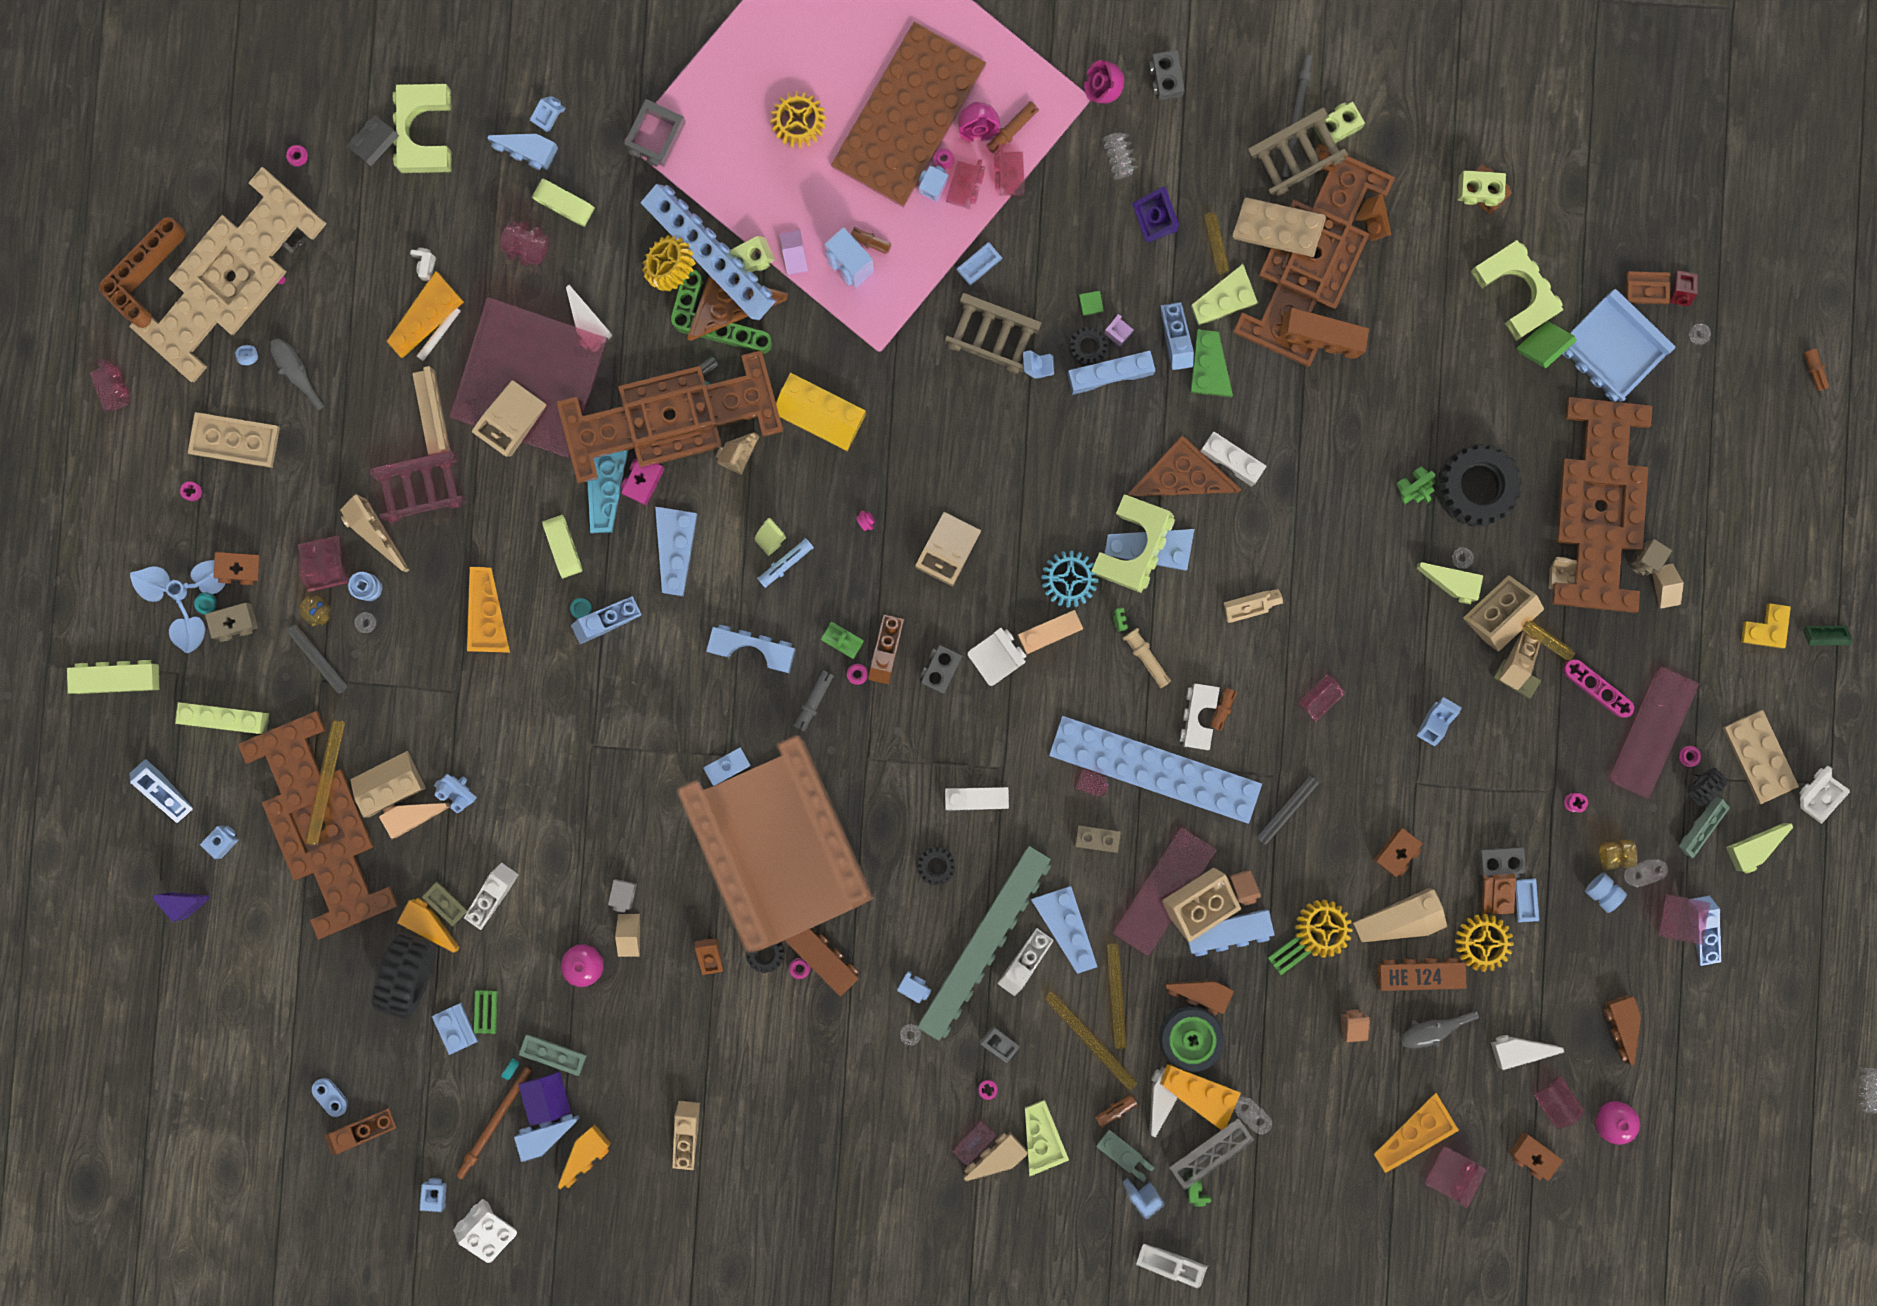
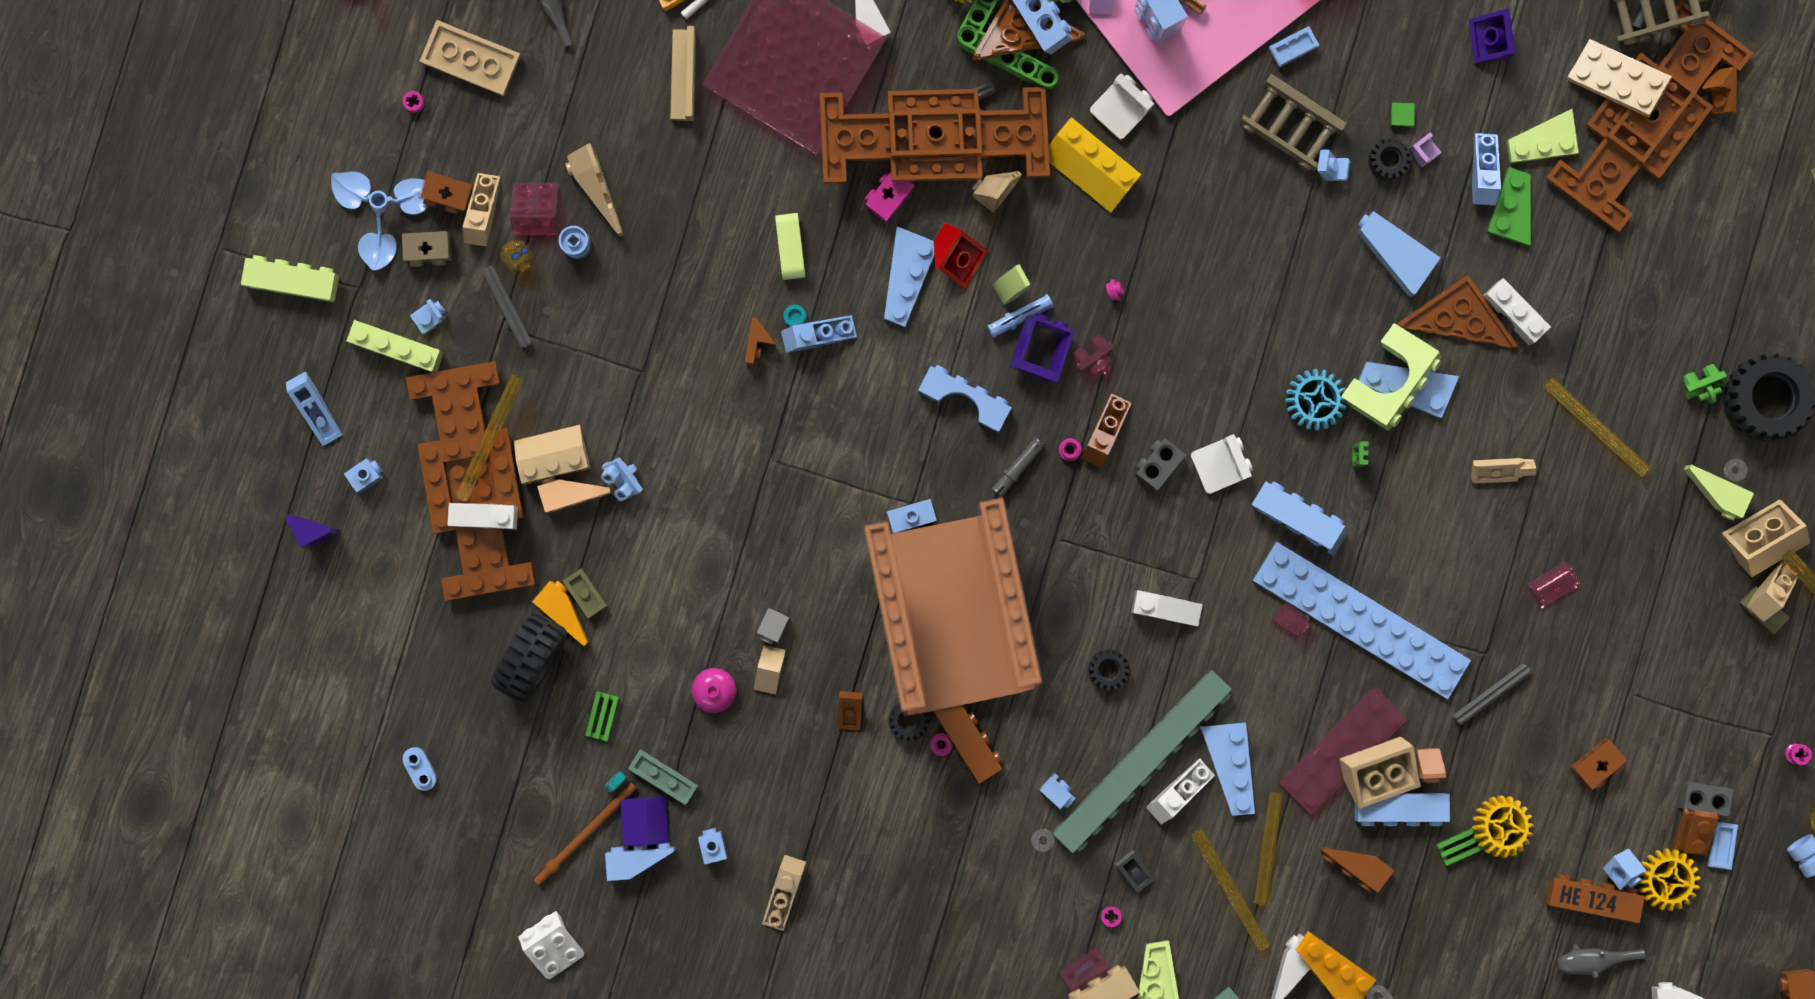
camera: 15 degrees right, 0 degrees up
teal tile [194,592,217,614] -> none
dark orange slope [324,1108,396,1155] -> none
clear plate [355,612,376,633] -> none
clear pink fence [370,451,467,523] -> none
light blue brick [420,1178,447,1212] -> none
light blue plate [432,1003,479,1055] -> none
white slope [464,863,519,930] -> none
light orange wing [467,567,510,653] -> none
tan slope [472,380,547,457] -> none
light orange slope [558,1124,611,1189] -> none
medium azure wing [588,450,628,533] -> none
bright green hips [821,622,864,659] -> none
tan slope [915,512,981,587] -> none
light nougat slope [1018,610,1083,655] -> none
light blue arch [1067,351,1155,395] -> none
dark tan brick [1074,825,1121,853] -> none
dark orange pin [1095,1094,1138,1128] -> none
tan pin [1122,628,1171,688] -> none
wheel [1159,1006,1224,1072] -> none
white arch [1180,683,1219,750] -> none
clear yellow axle [1205,213,1229,274] -> none
dark orange pin [1209,687,1238,731] -> none
dark orange brick [1280,308,1369,359] -> none
nougat slope [1341,1009,1370,1042] -> none
tan wedge [1353,888,1447,942] -> none
light blue brick [1417,697,1461,746] -> none
none -> light blue bracket [410,299,446,335]
none -> white slope [448,503,518,529]
none -> tan slope [463,173,500,247]
none -> light blue brick [698,828,728,864]
none -> dark orange slope [745,317,776,366]
none -> red slope [933,223,988,289]
none -> dark purple window [1010,313,1074,382]
none -> clear pink hips [1072,334,1114,375]
none -> white bracket [1090,73,1154,139]
none -> light blue wedge [1252,482,1348,556]
none -> light blue slope [1357,211,1440,297]
none -> clear yellow axle [1544,378,1651,476]
none -> light blue brick [1603,849,1646,890]

